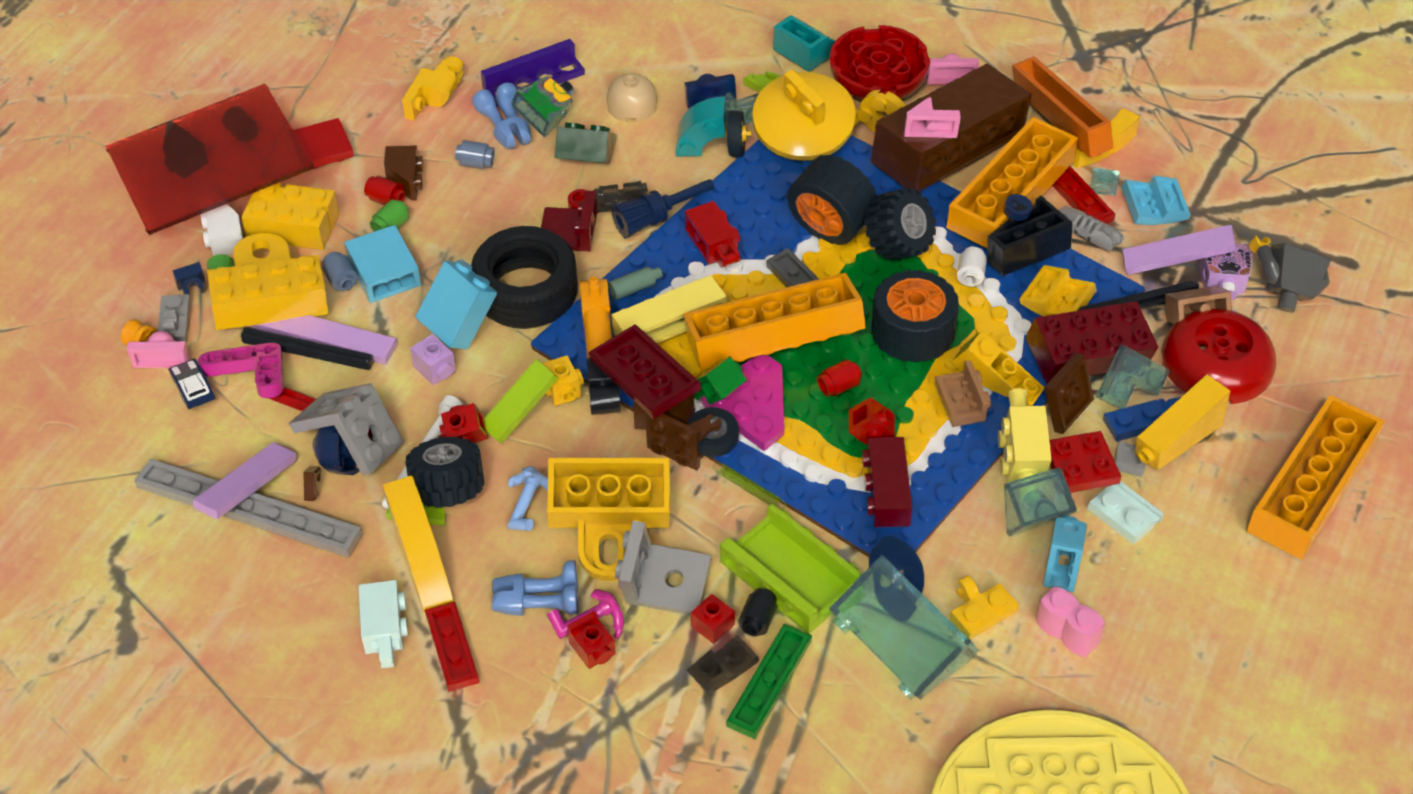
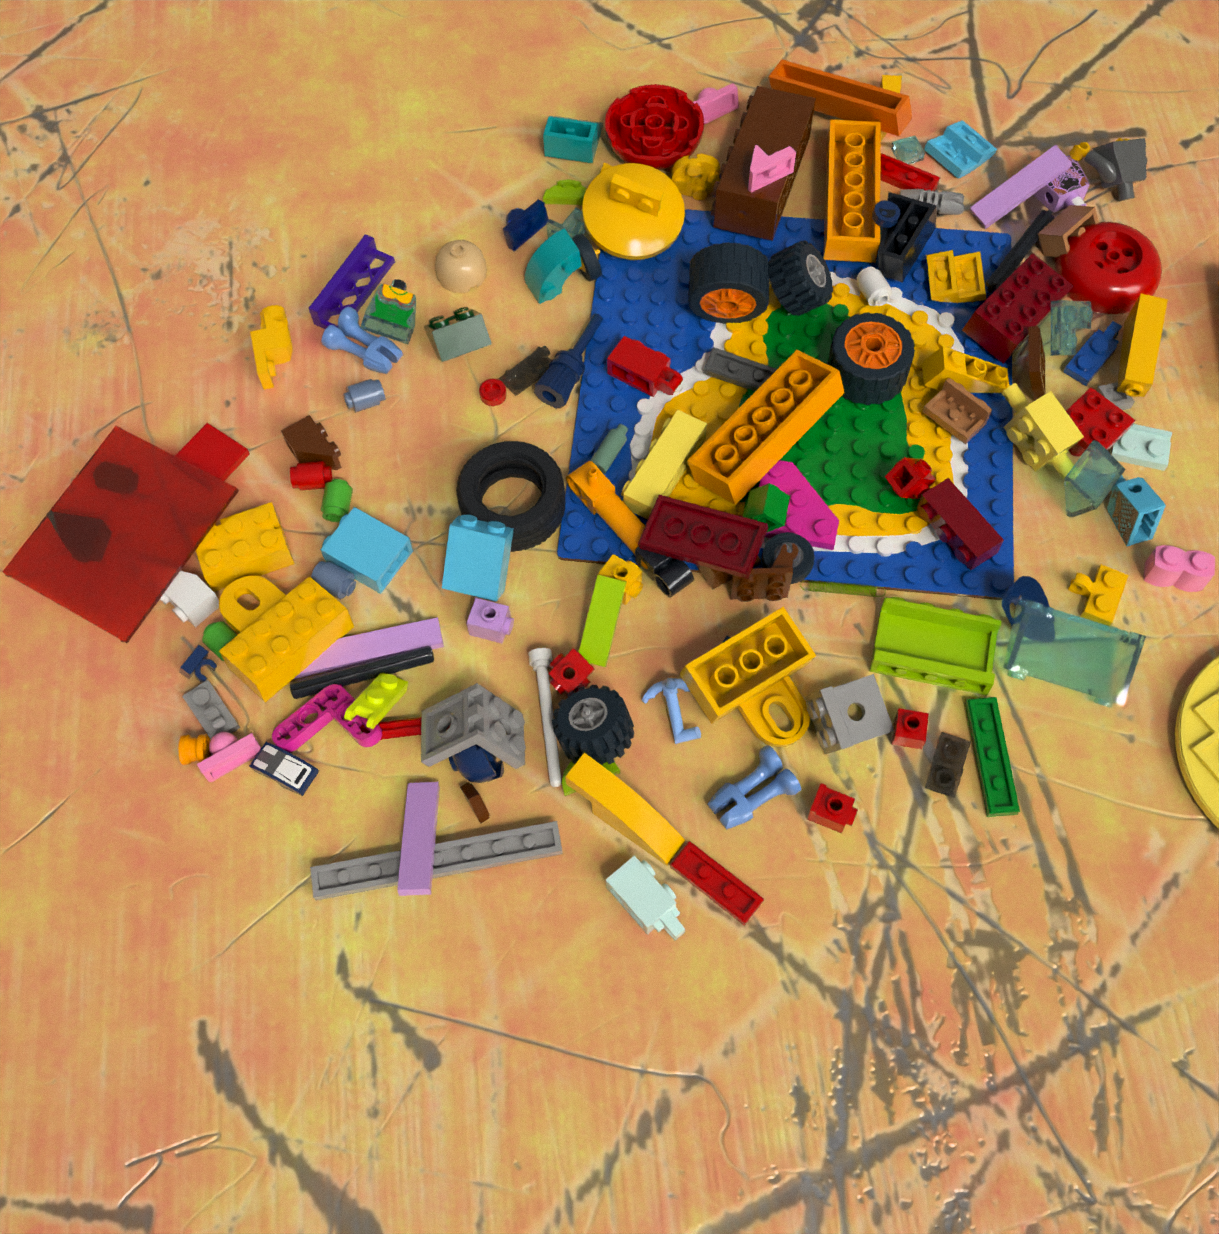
camera: 30 degrees left, 15 degrees up
dark red bracket [541,190,598,252] -> none
dark pink piece [546,589,624,640] -> none
black brick [738,588,777,637] -> none
red brick [817,359,862,397] -> none
none -> neon yellow hinge [344,673,408,729]

